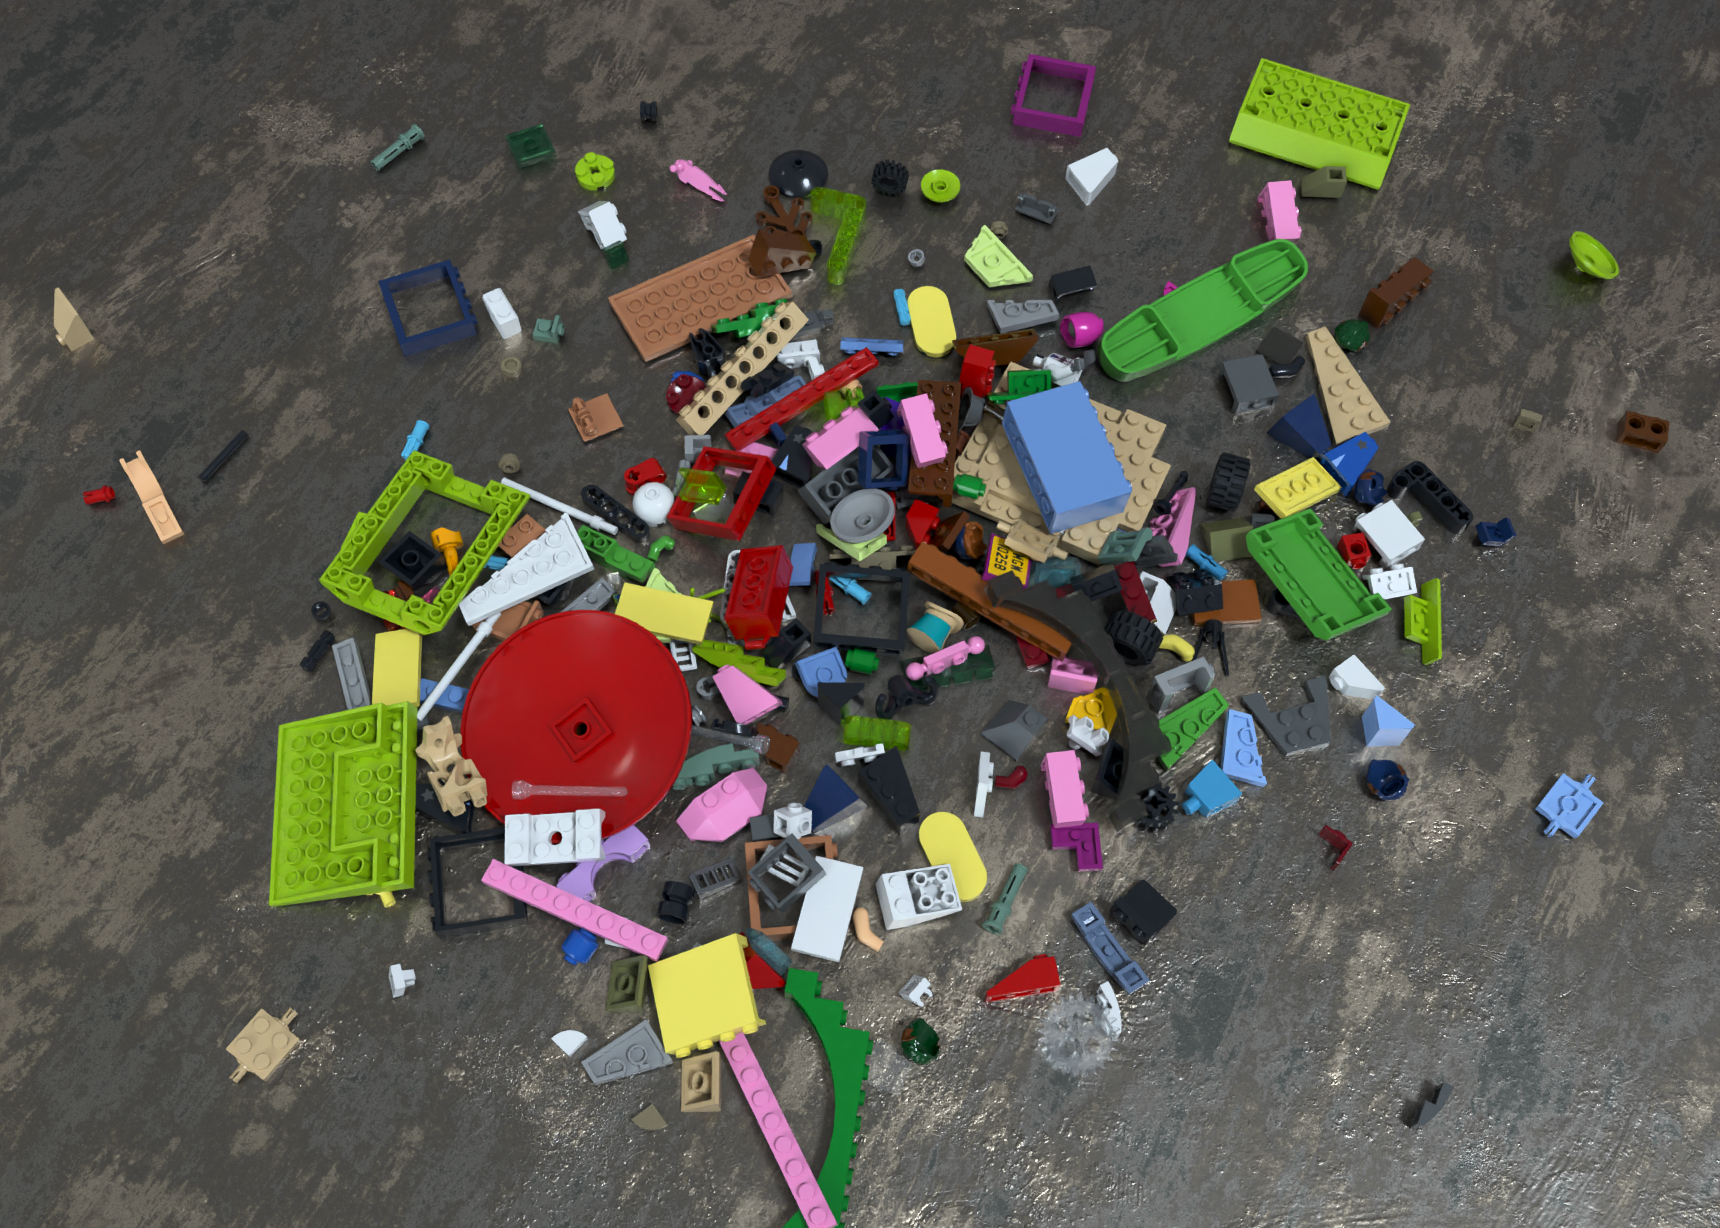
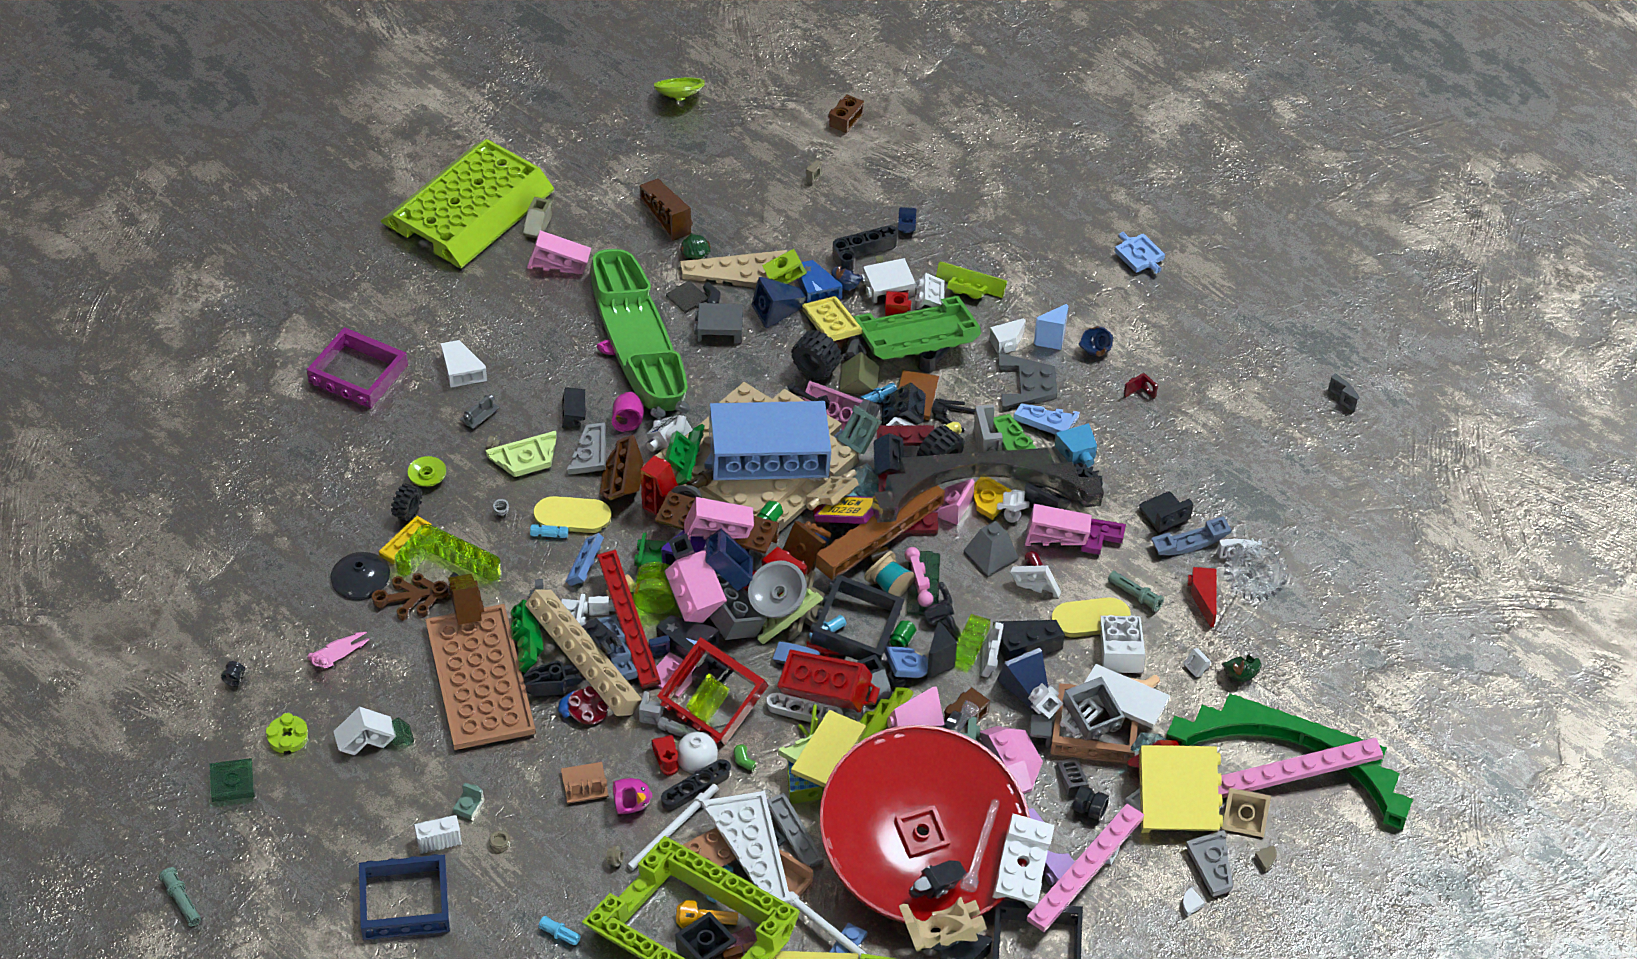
camera: 75 degrees left, 15 degrees down
blue head [561,928,599,965] -> none
bright green slope [577,525,656,583] -> none
olive slope [605,955,650,1014] -> none
none -> yellow tile [378,516,432,564]
none -> dark pink piece [613,778,652,815]
none -> lime brick [762,249,807,284]
none -> black hinge [909,860,967,899]

